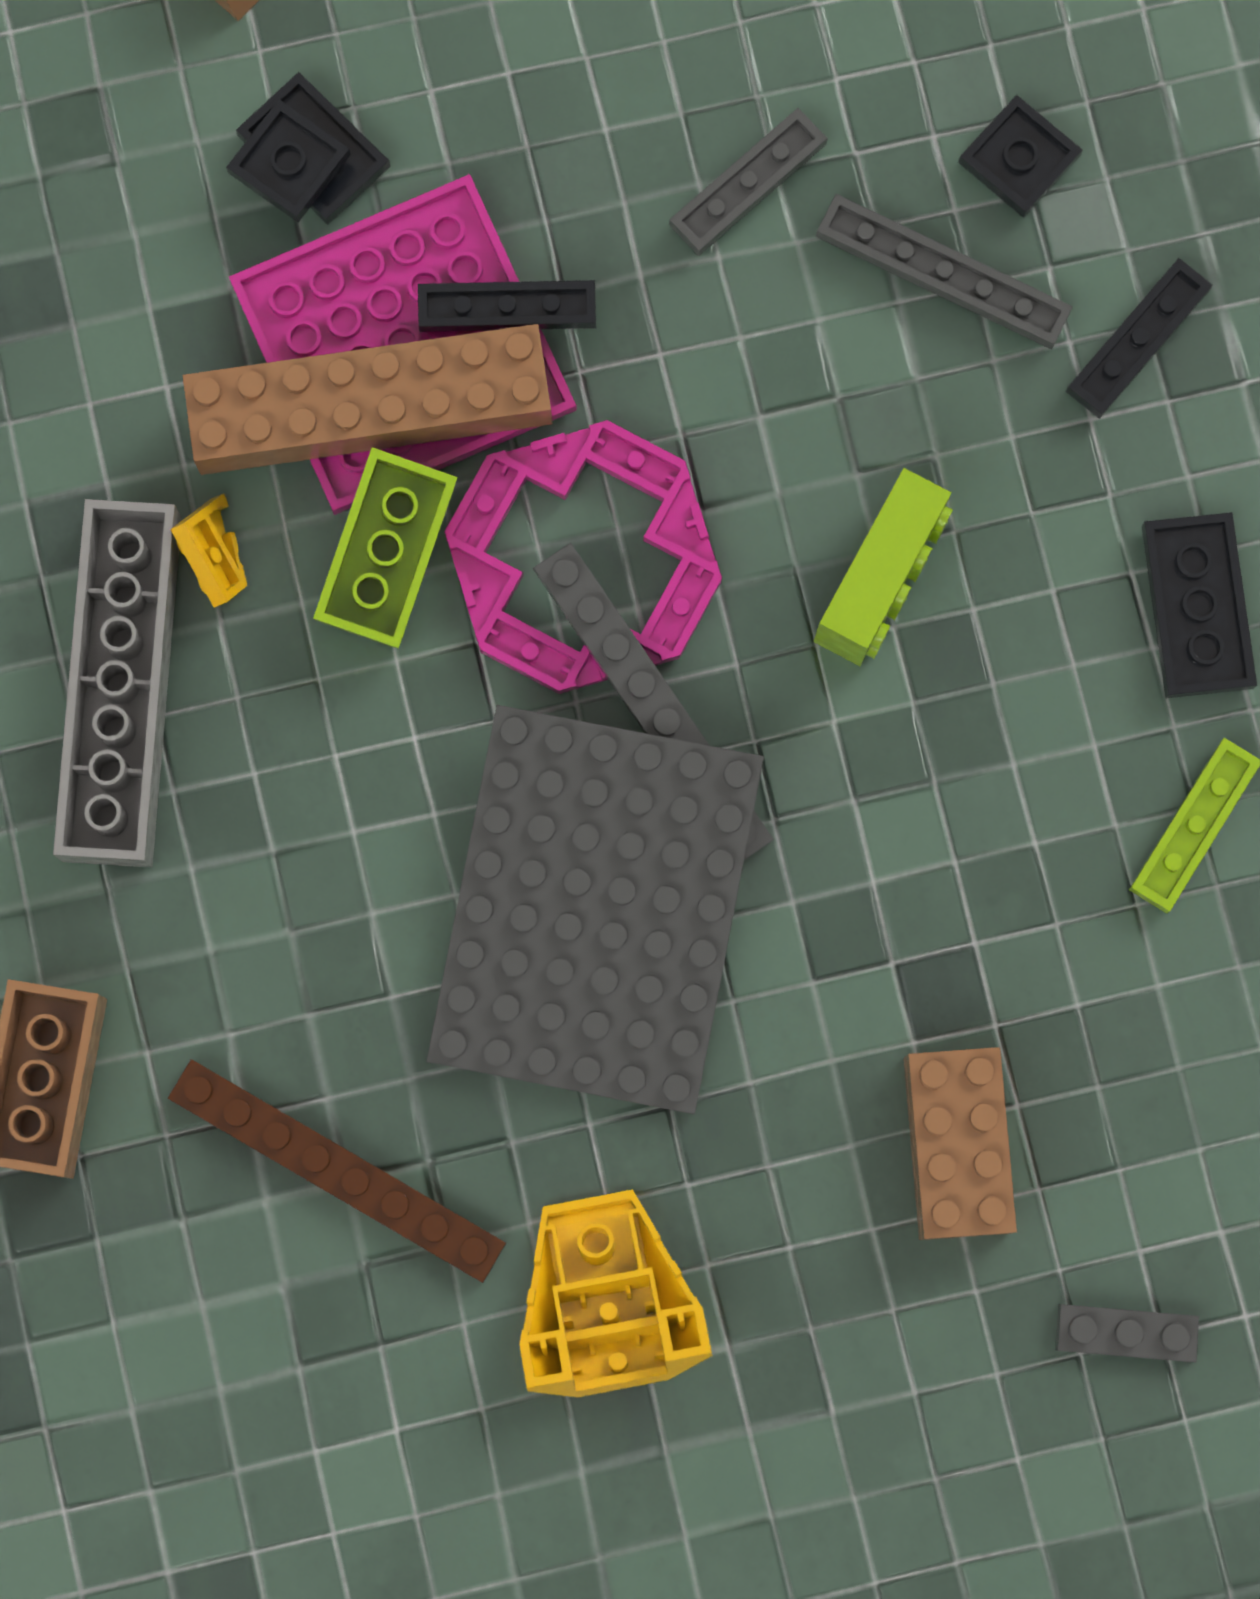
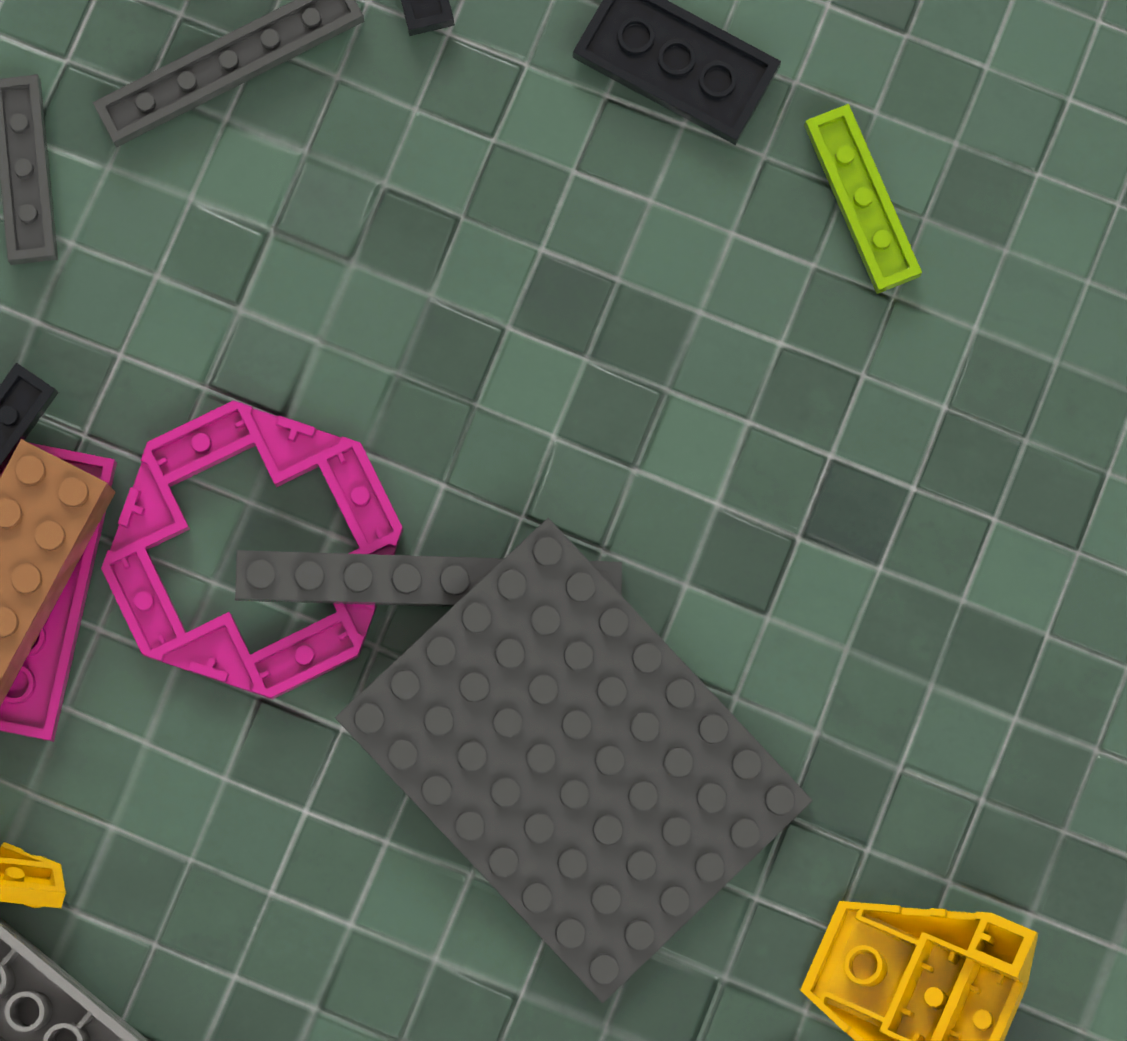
camera: 55 degrees left, 0 degrees up
lime brick [313,447,458,649] -> none
lime brick [813,468,953,666] -> none
medium nougat brick [904,1047,1017,1240] -> none

